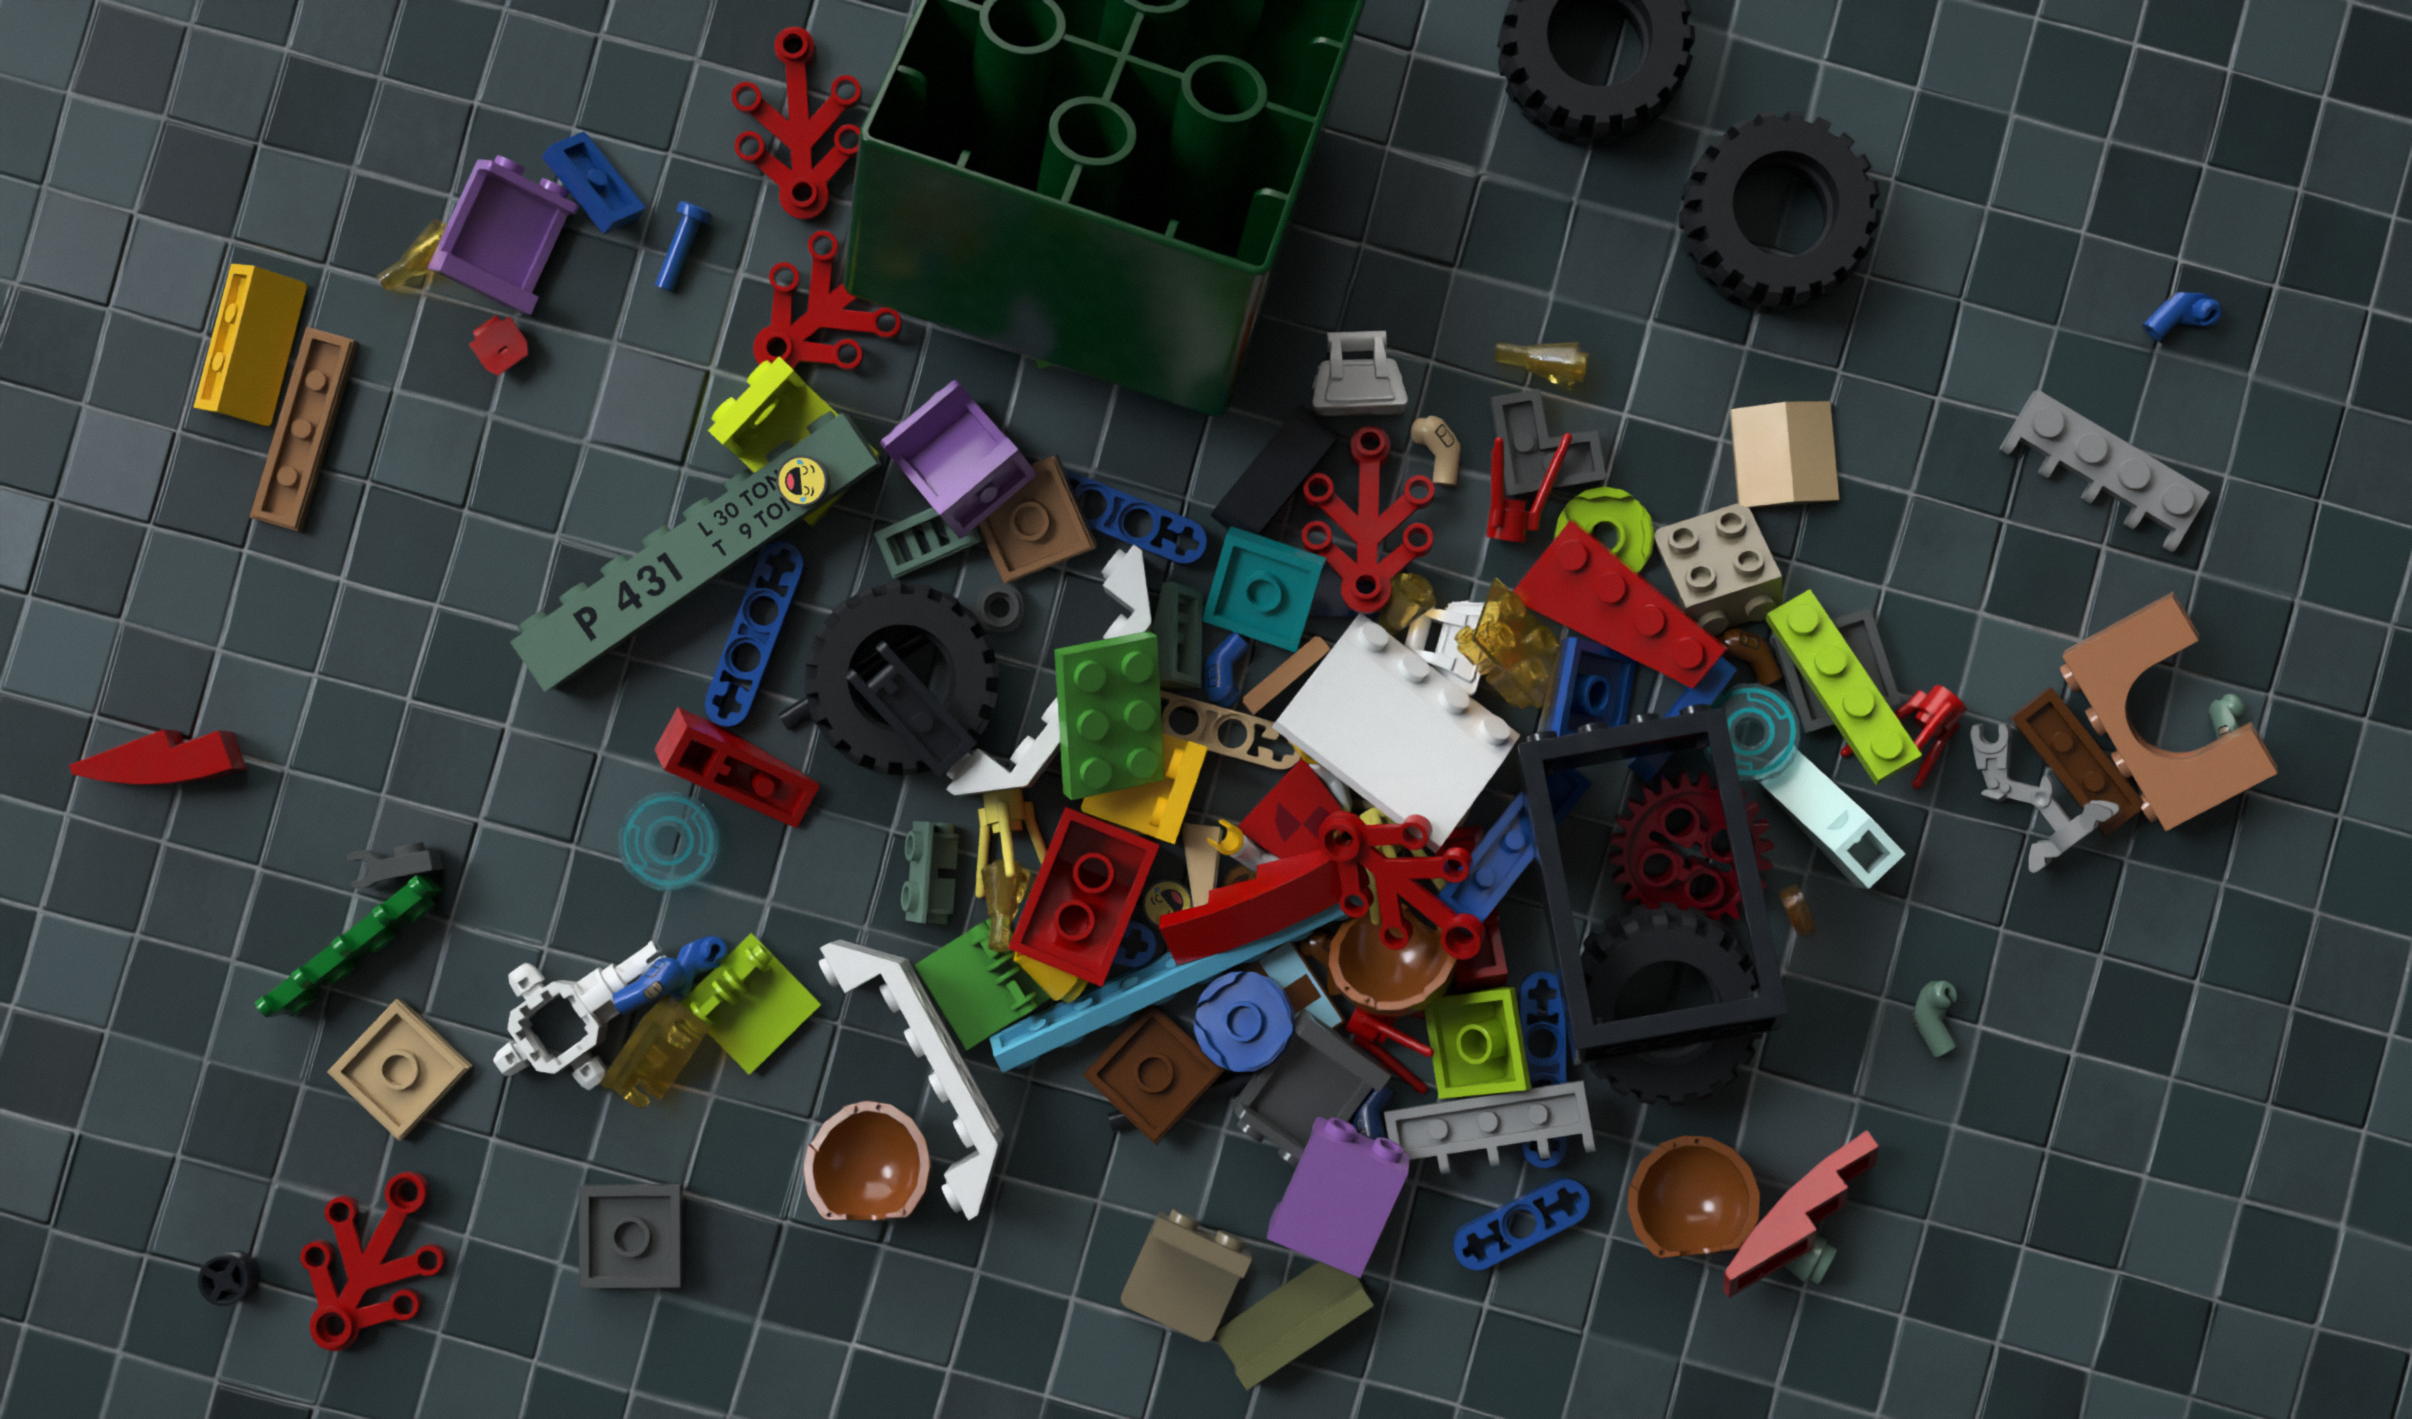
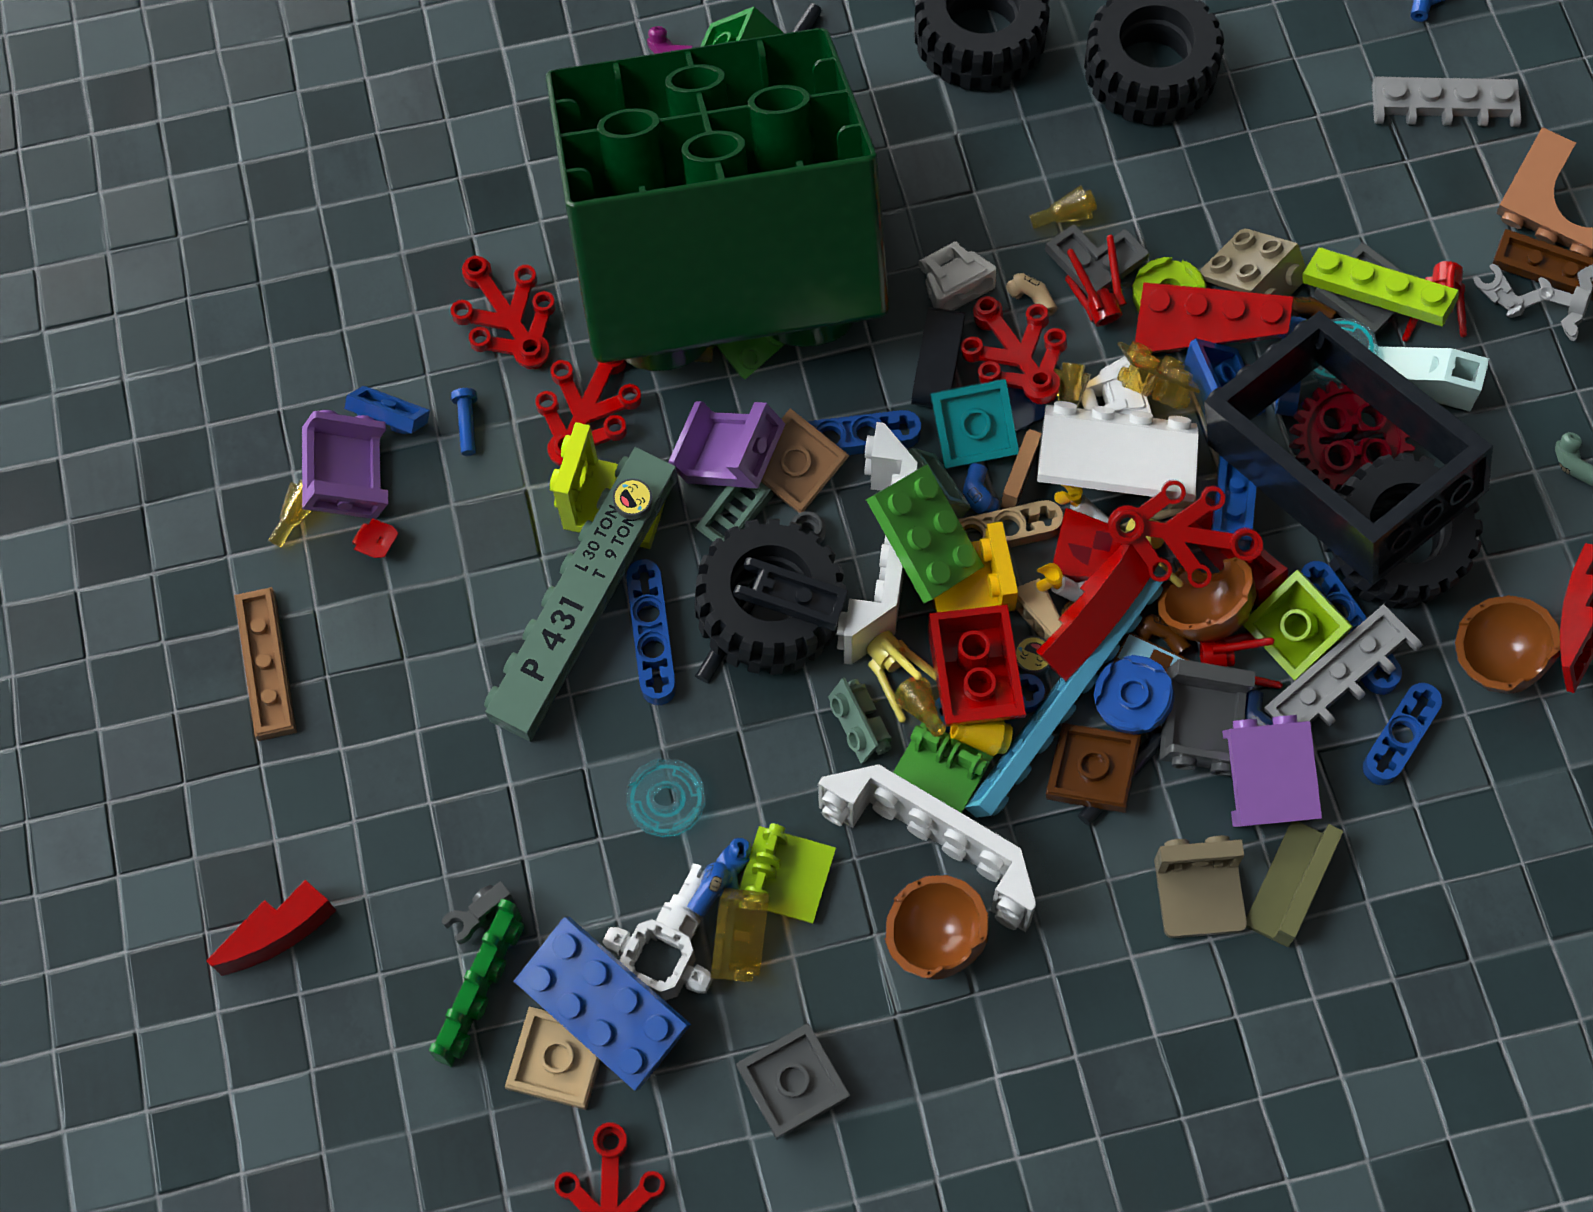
camera: 25 degrees left, 20 degrees down
yellow panel [193,264,307,426] -> none
red slope [654,707,820,828] -> none
tan slope [1730,401,1839,508] -> none
none -> blue plate [514,917,691,1091]

